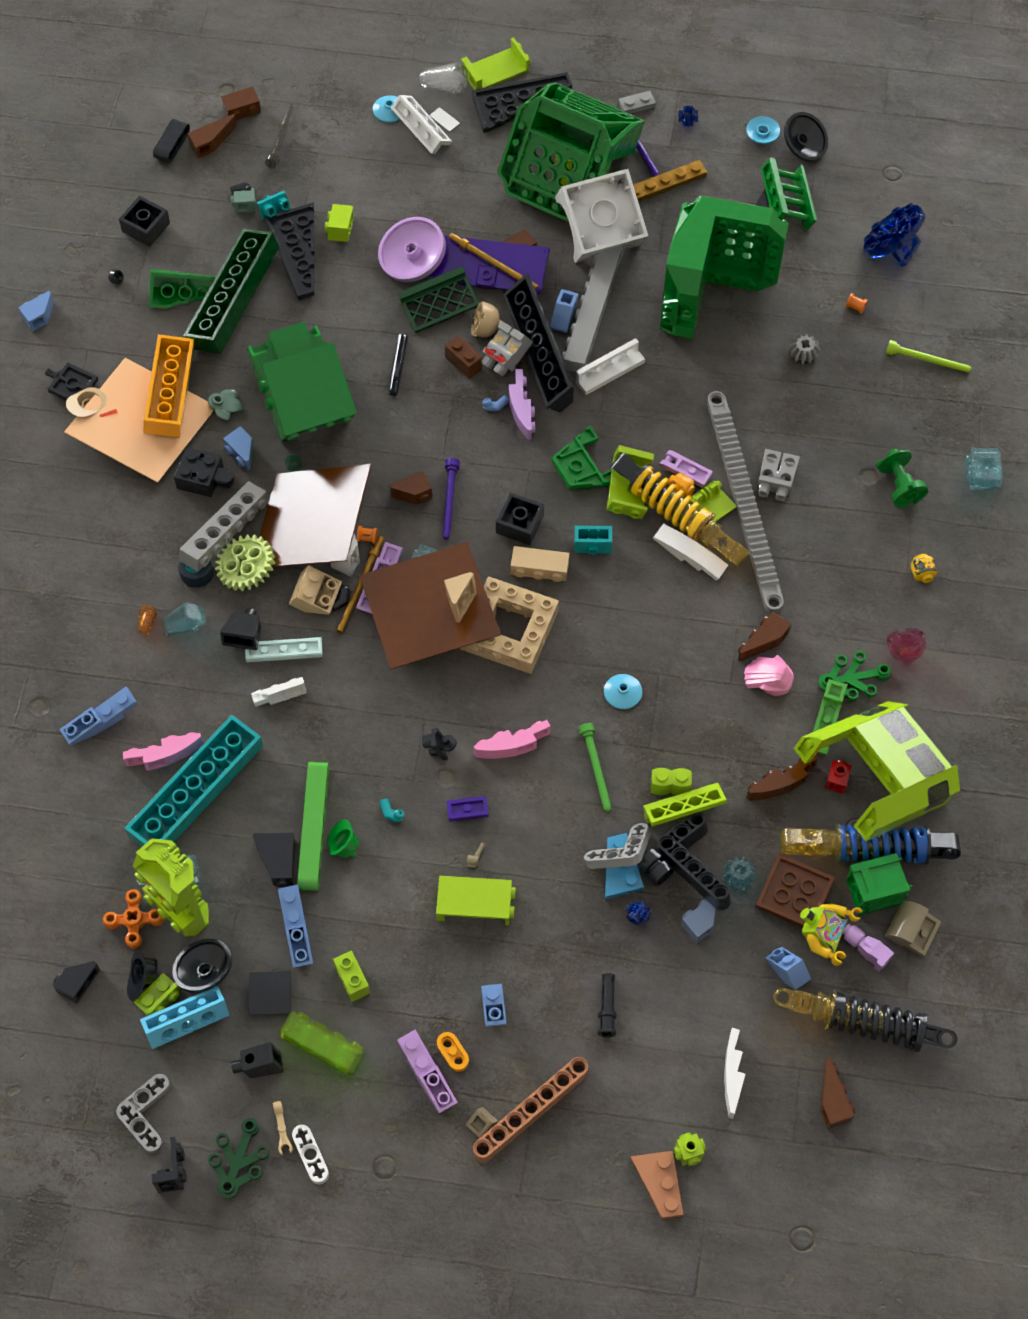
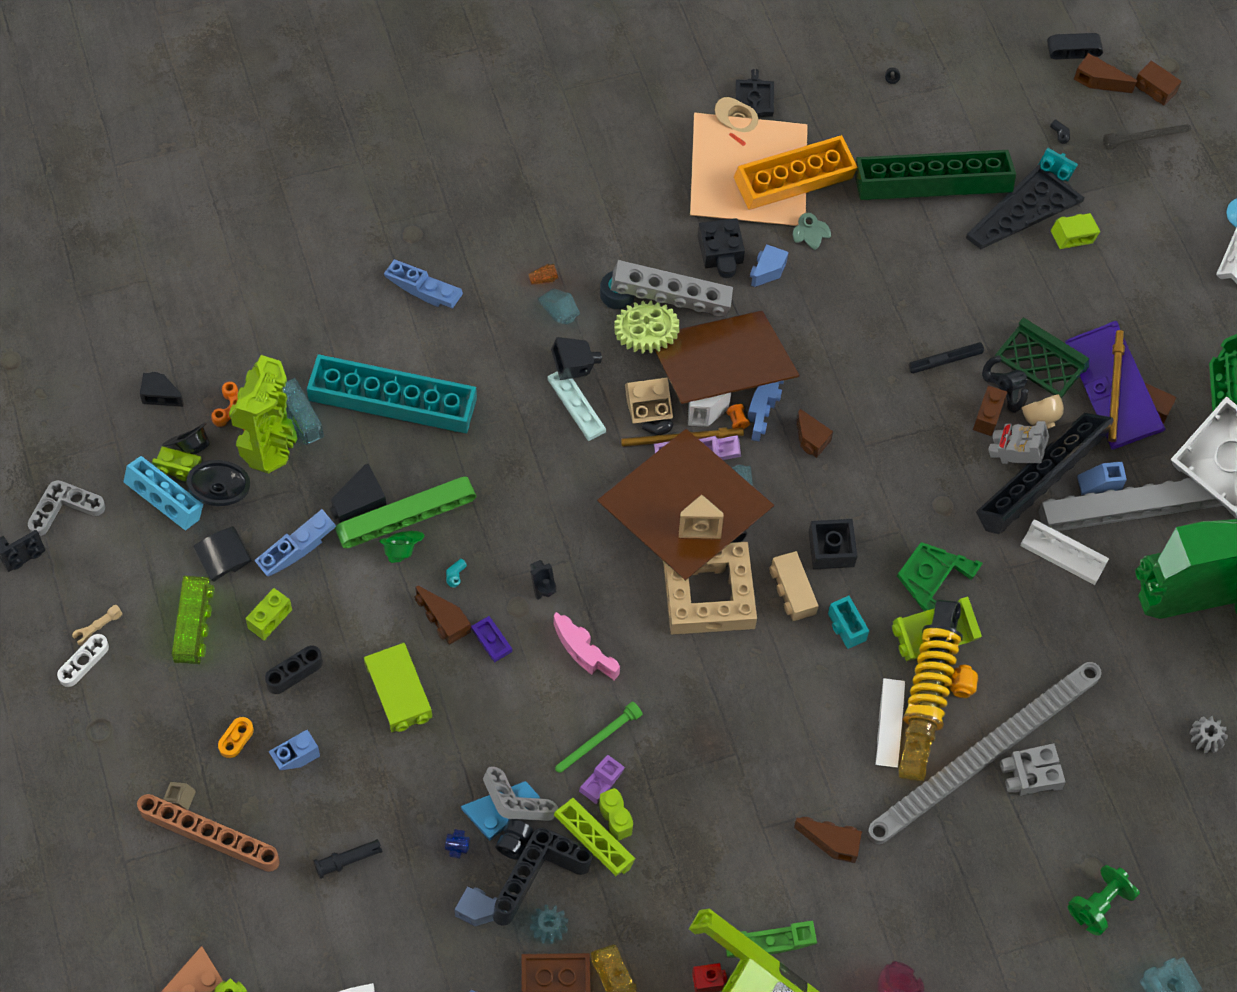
camera: 60 degrees right, 0 degrees up
medium blue slope [18,291,54,332] -> none
black brick [119,196,170,247] -> none
bright pink slope [123,732,203,771] -> none
green wedge [149,269,216,309] -> none
dark green plant [208,1118,269,1199] -> none
sand green brick [231,188,256,213] -> none
black torso [231,1042,284,1078] -> none
green piece [247,321,357,442] -> none
white hinge [251,677,307,706] -> none
clear green bush [285,455,302,472] -> none
lavender dish [378,217,446,282] -> none
lavender slope [397,1029,458,1113] -> none
dark purple piece [443,458,460,540] -> none
dark tan hand [467,843,485,868] -> none
medium blue arm [482,395,510,411] -> none
lavender slope [509,369,535,440] -> none
medium azure dish [604,674,642,710] -> none
lavender plate [659,450,713,488] -> none
lime hinge [689,481,737,526] -> none
bright pink hair [744,655,794,696] -> none
reddish brown slope [746,755,818,801] -> none
green plant [818,651,891,702] -> none
yellow head [911,554,938,583] -> none
none -> black beam [265,645,323,694]
none -> reddish brown slope [414,586,471,645]
none -> medium lavender slope [579,755,625,804]
none -> medium blue slope [747,380,784,441]
none -> black piece [982,355,1029,413]

